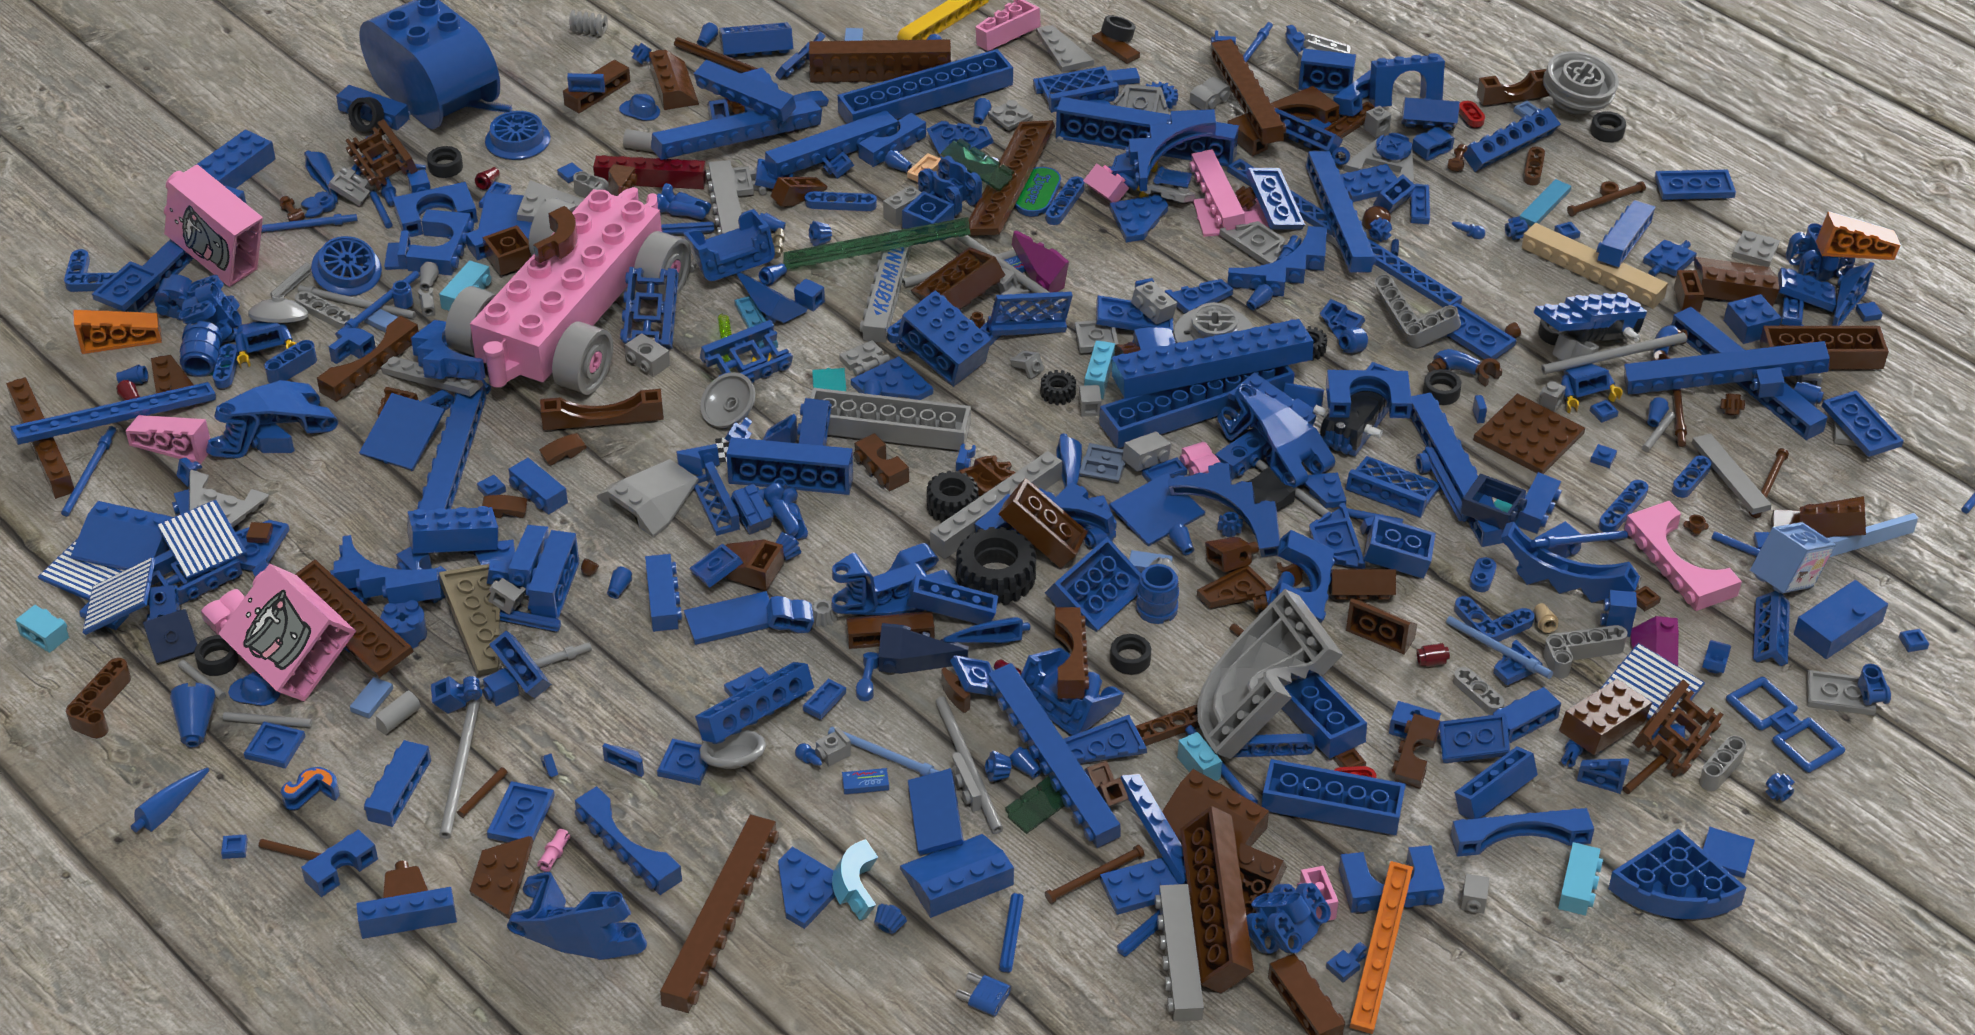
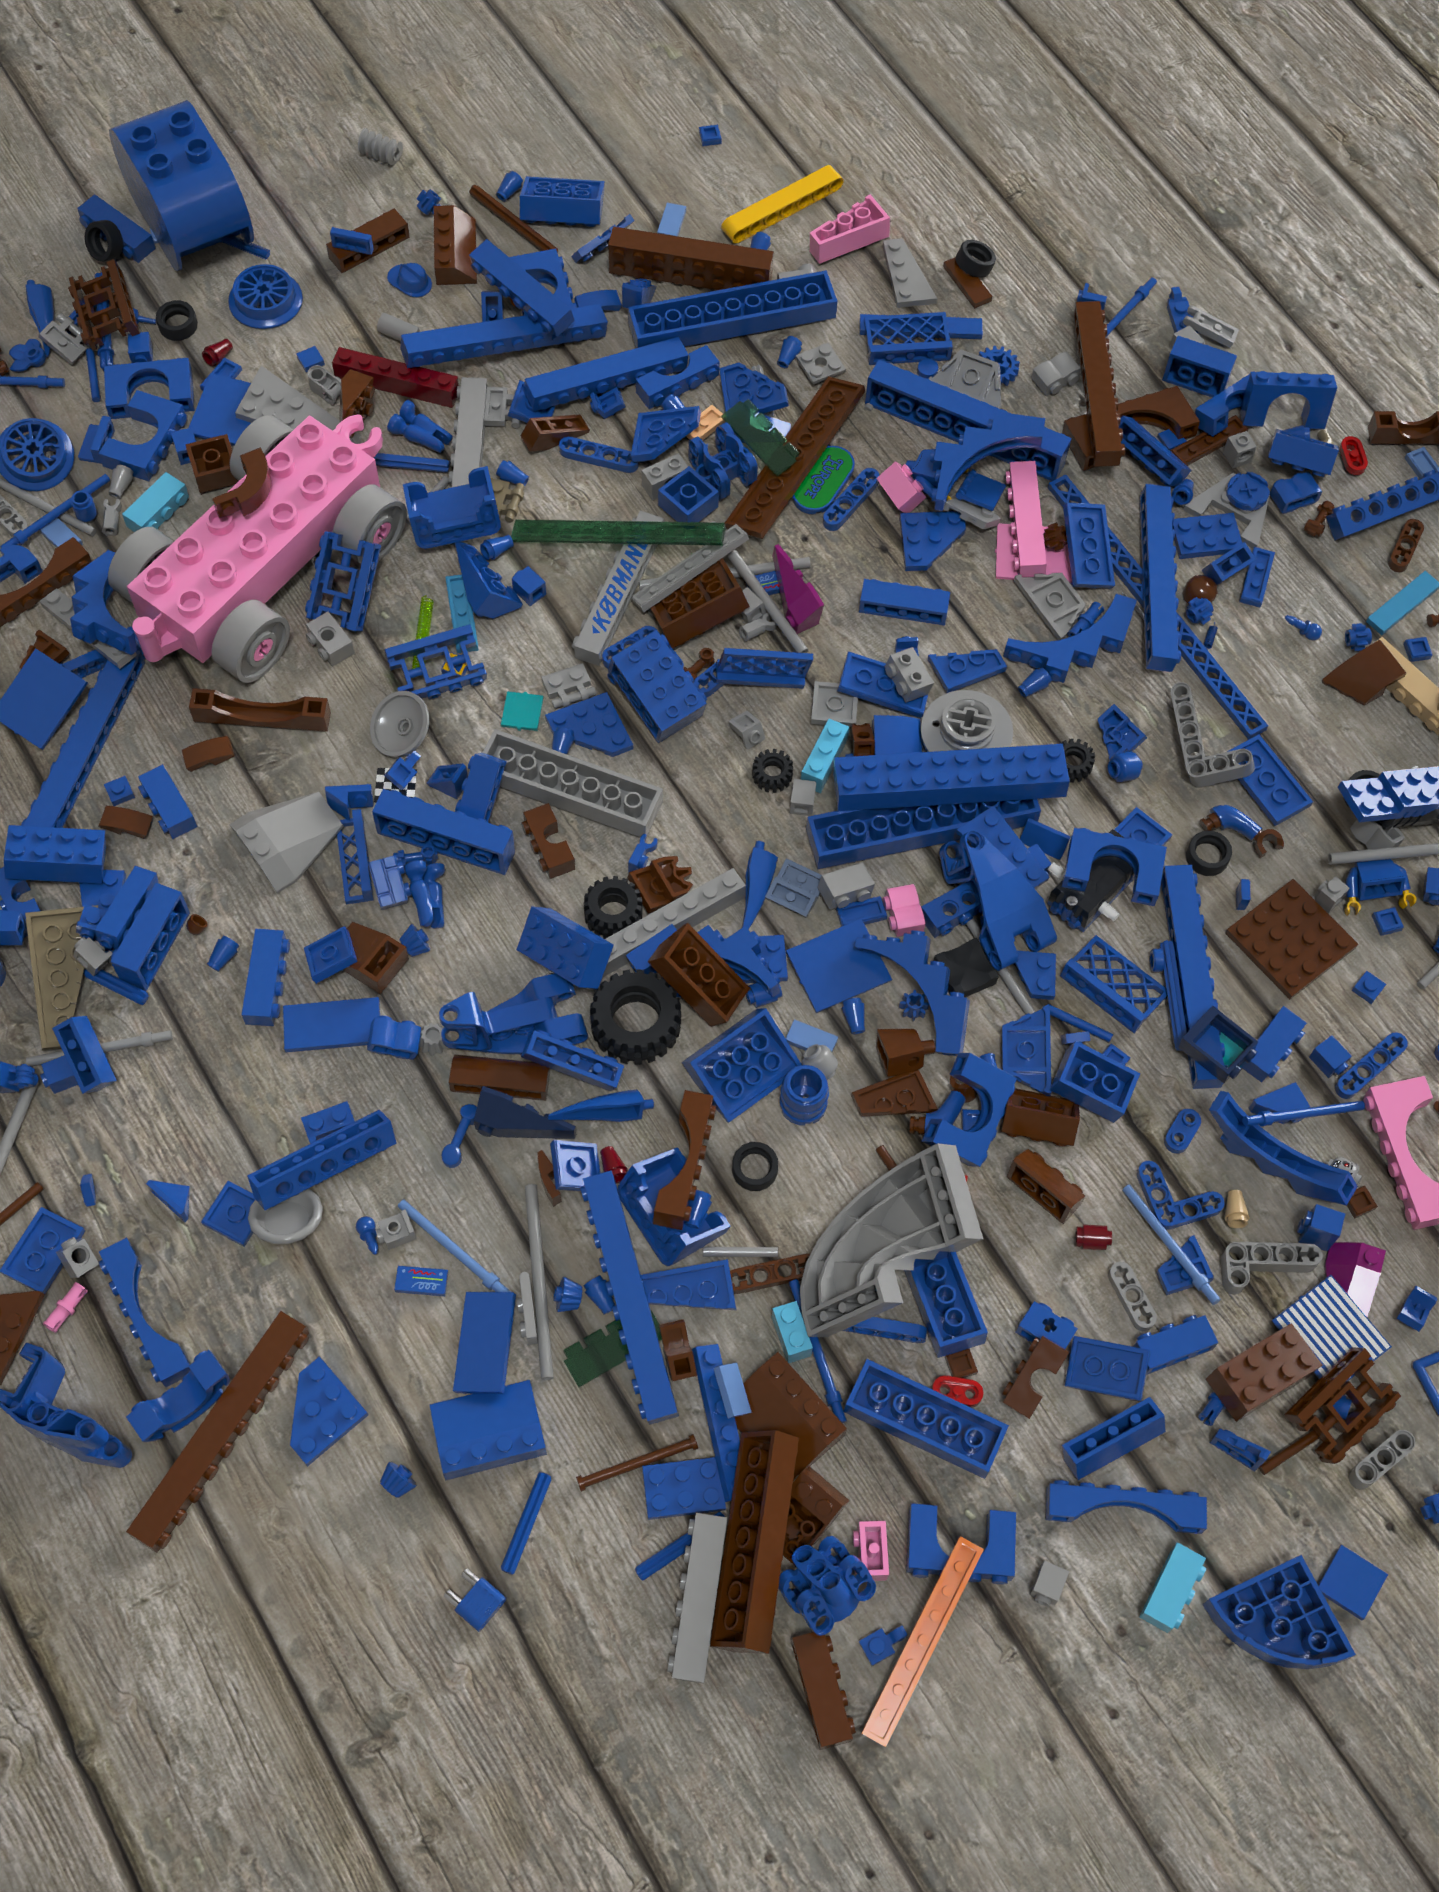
camera: 10 degrees right, 20 degrees up
blue plate [803,678,846,720] -> none
blue piece [809,221,832,247] -> none
arch [832,839,878,920] -> none
reddish brown hinge [1505,322,1521,338] -> none
none -> light grey brick [56,1237,99,1278]
none -> blue brick [126,1350,230,1442]
none -> blue brick [516,906,614,989]
none -> blue slope [622,278,657,308]
none -> blue plate [631,406,701,462]
none -> light grey tile [631,524,749,612]
none -> light grey bar [703,1247,778,1257]
none -> medium blue tile [713,1363,752,1419]
none -> blue brick [859,579,950,626]
none -> blue brick [1309,1035,1352,1078]
none -> reddish brown slope [1322,640,1406,705]

